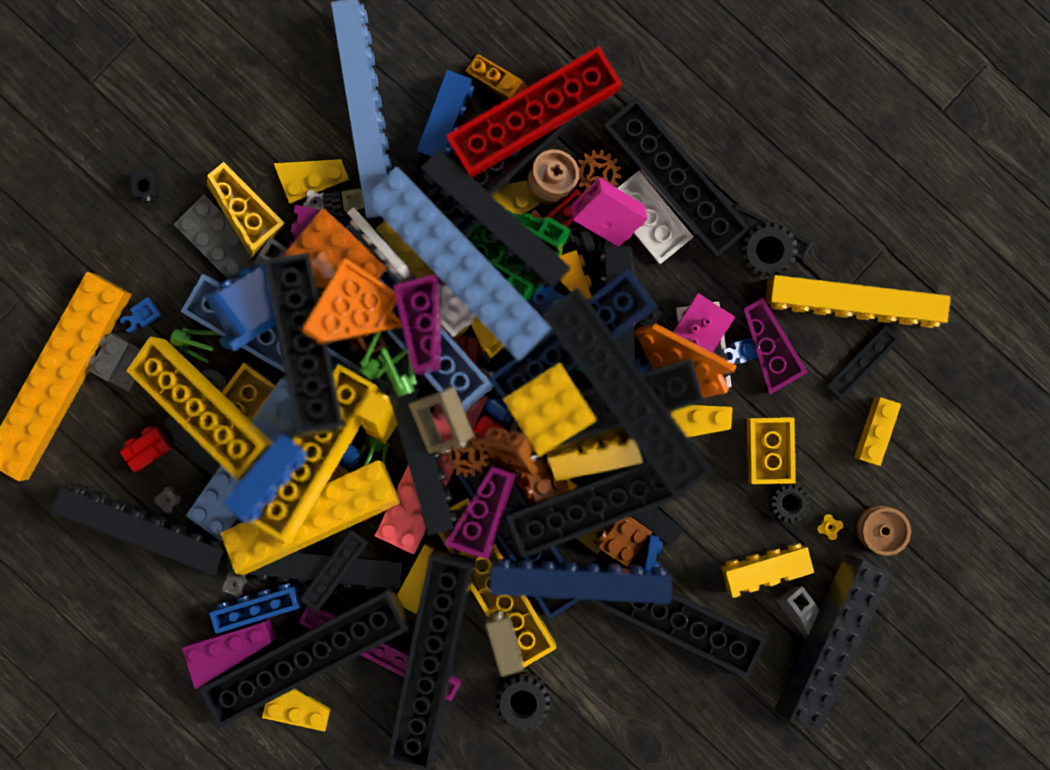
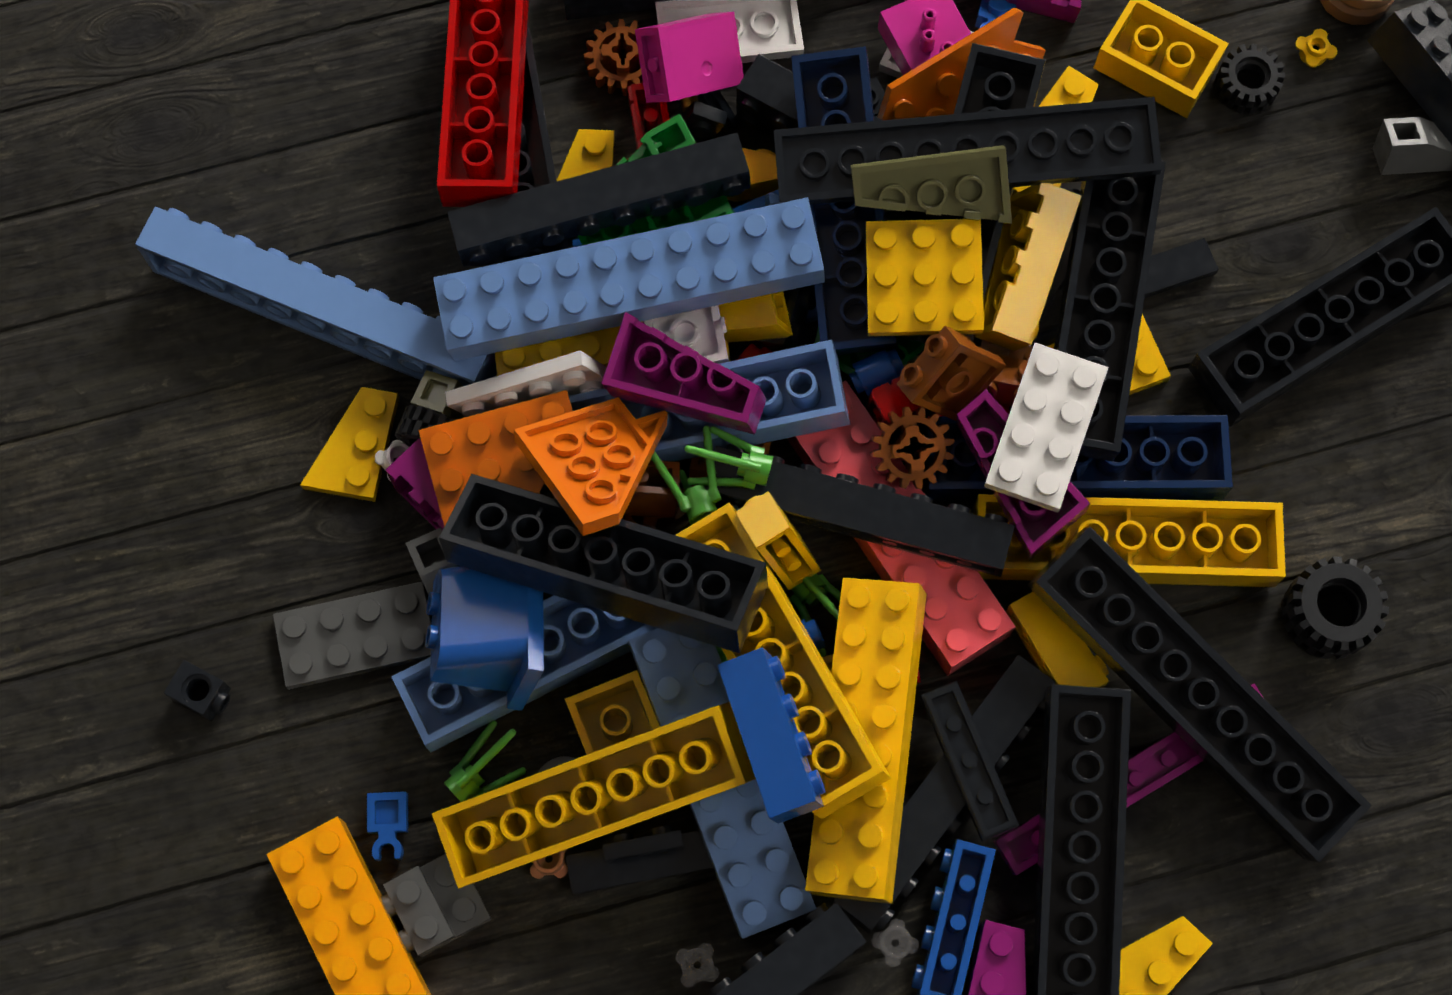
camera: 60 degrees left, 15 degrees down
red brick [120,426,174,472] -> none
yellow wedge [207,162,284,259] -> none
dark tan window [409,387,474,454] -> none
blue brick [417,70,475,159] -> none
light orange slope [466,54,528,101] -> none
dark tan window [486,610,524,676] -> none
dark blue brick [490,558,672,603] -> none
medium nougat wheel [526,149,579,206] -> none
dark orange plate [593,517,652,566] -> none
blue plate [644,535,663,570] -> none
yellow wedge [721,543,814,598] -> none
none -> olive wing [850,145,1012,224]
none -> white plate [984,343,1109,513]

